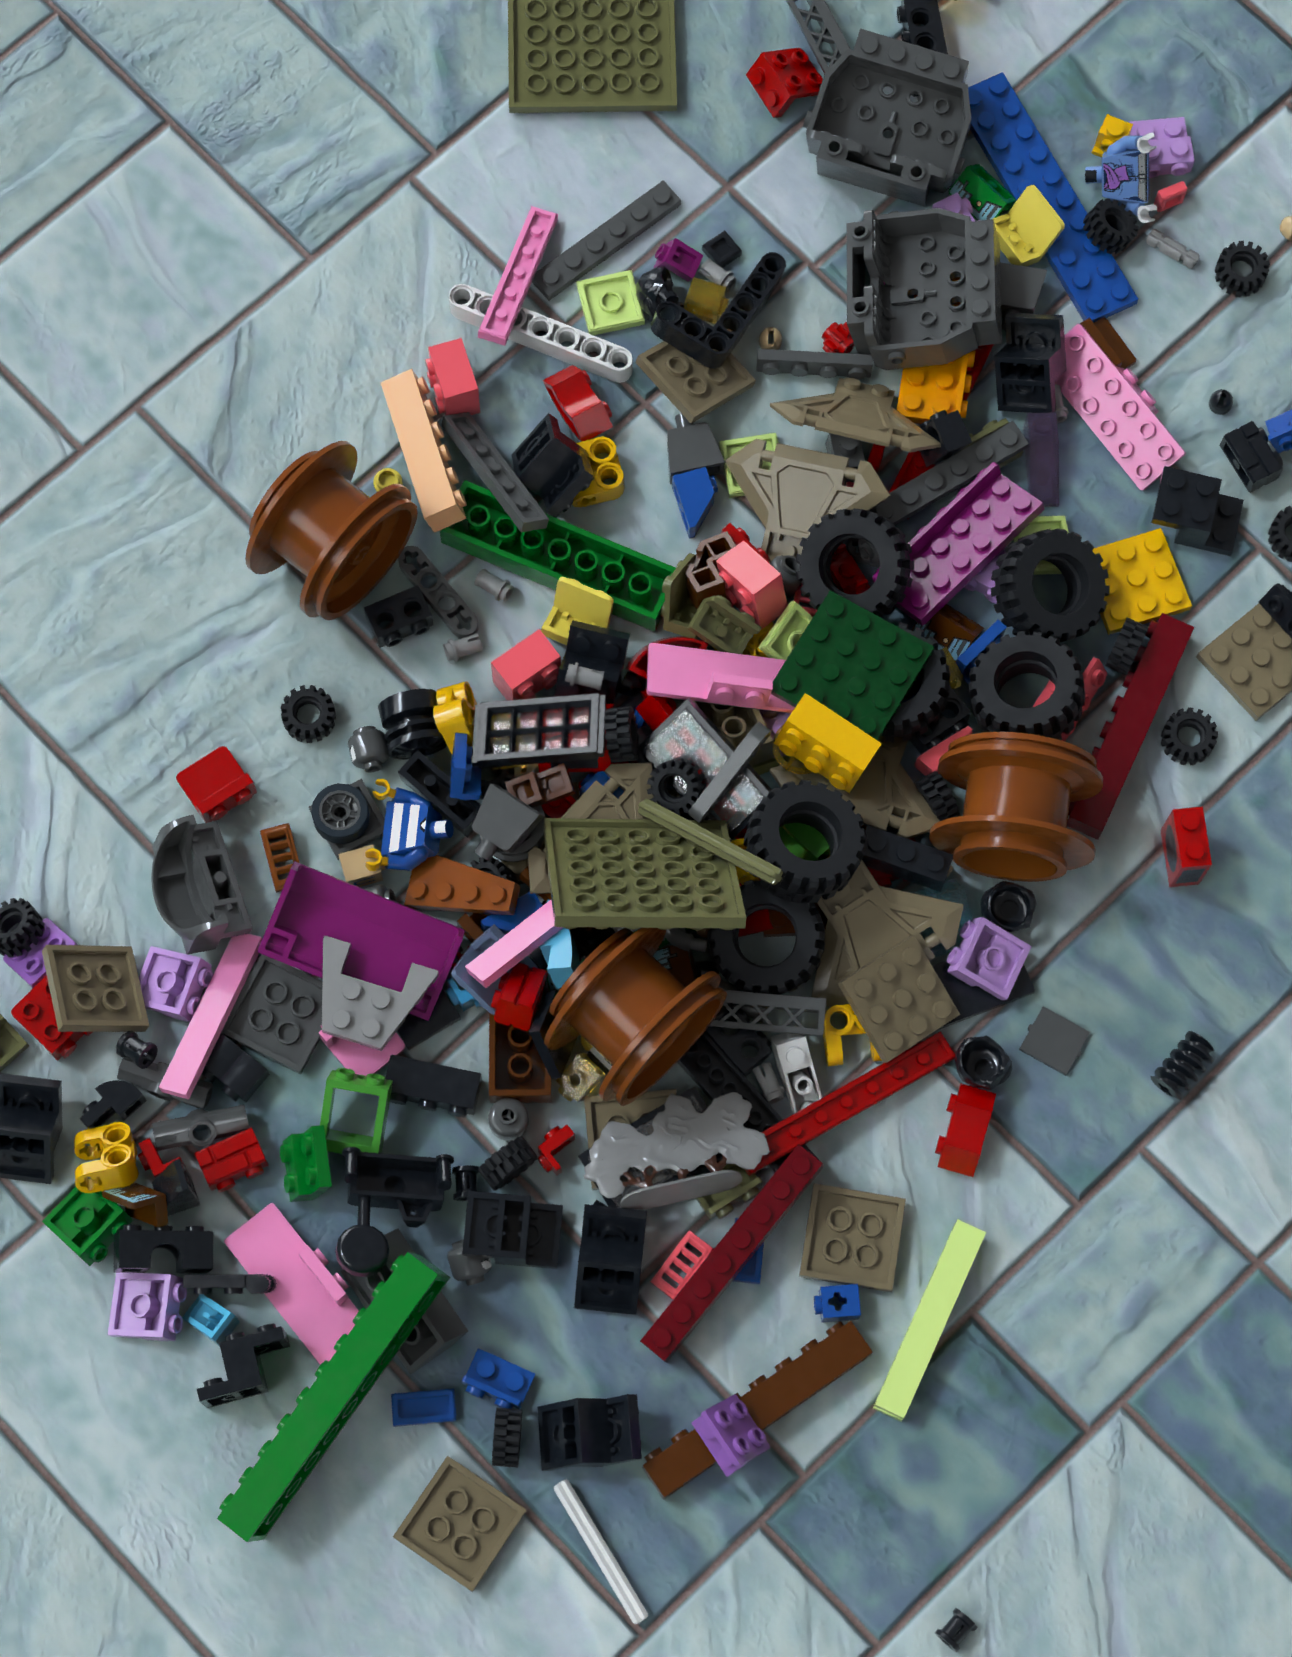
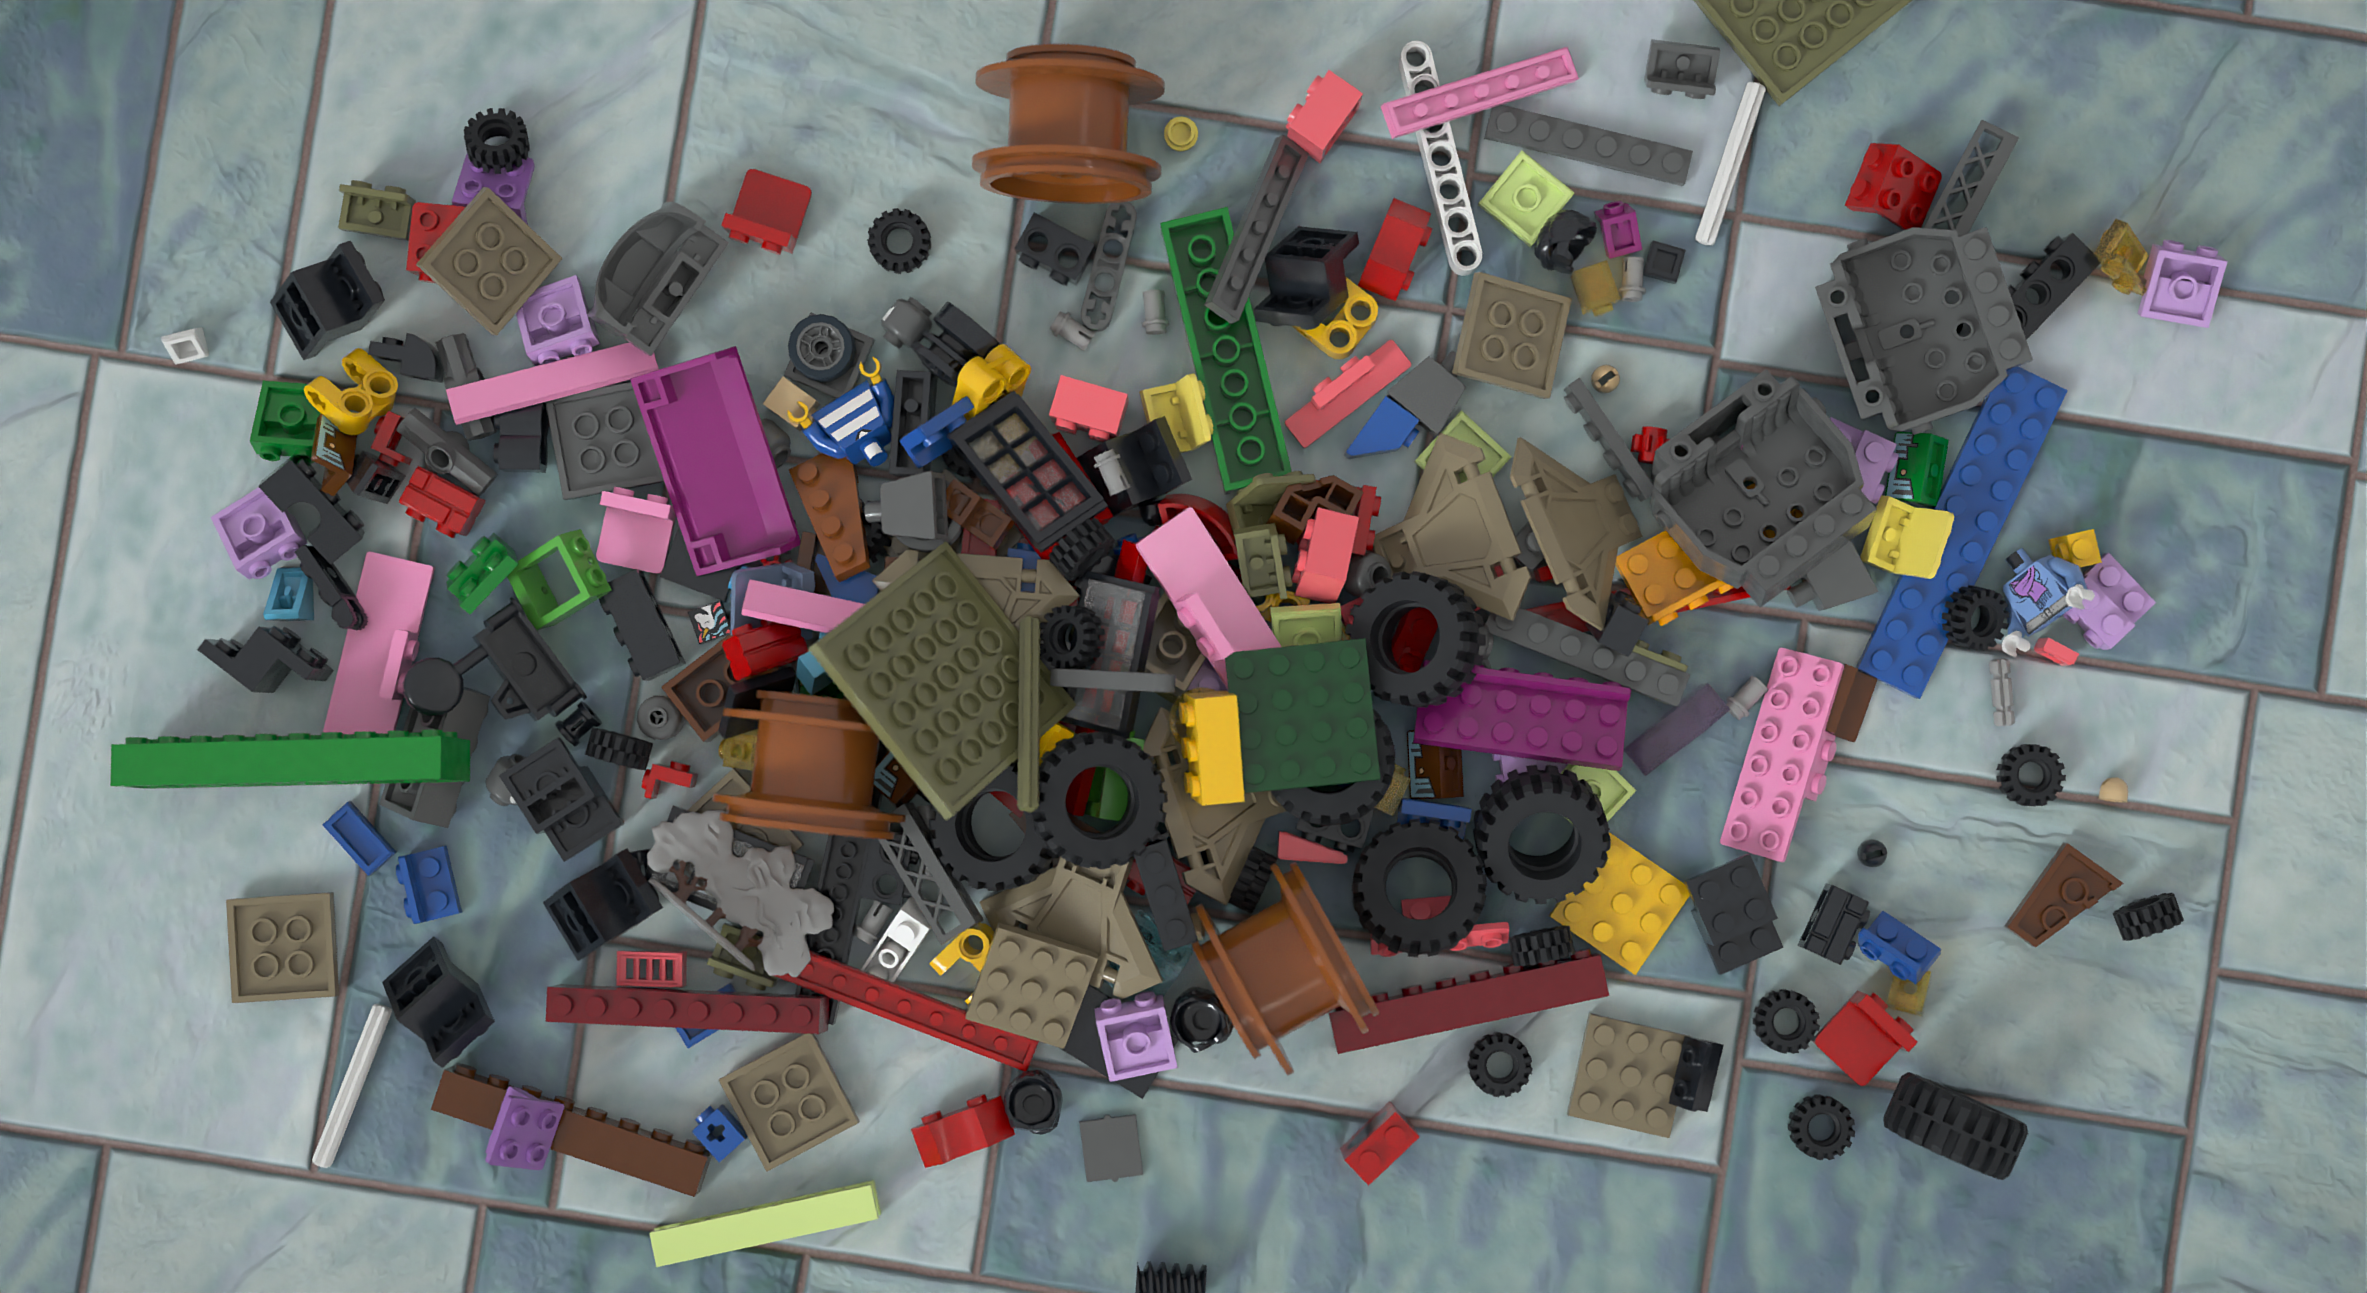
camera: 55 degrees right, 15 degrees up
black bush [116,1031,158,1069] -> none
dark orange slope [260,823,300,892] -> none
light grey wing [322,936,439,1051] -> none
light nougat brick [381,369,467,533] -> none
black tyre [492,1408,522,1468] -> none
black beam [651,252,786,369] -> none
black bracket [994,313,1067,414] -> none
none -> tile [688,601,730,645]
none -> coral bracket [1285,340,1411,448]
none -> dark grey bracket [1644,39,1721,99]
none -> white axle [1695,82,1766,245]

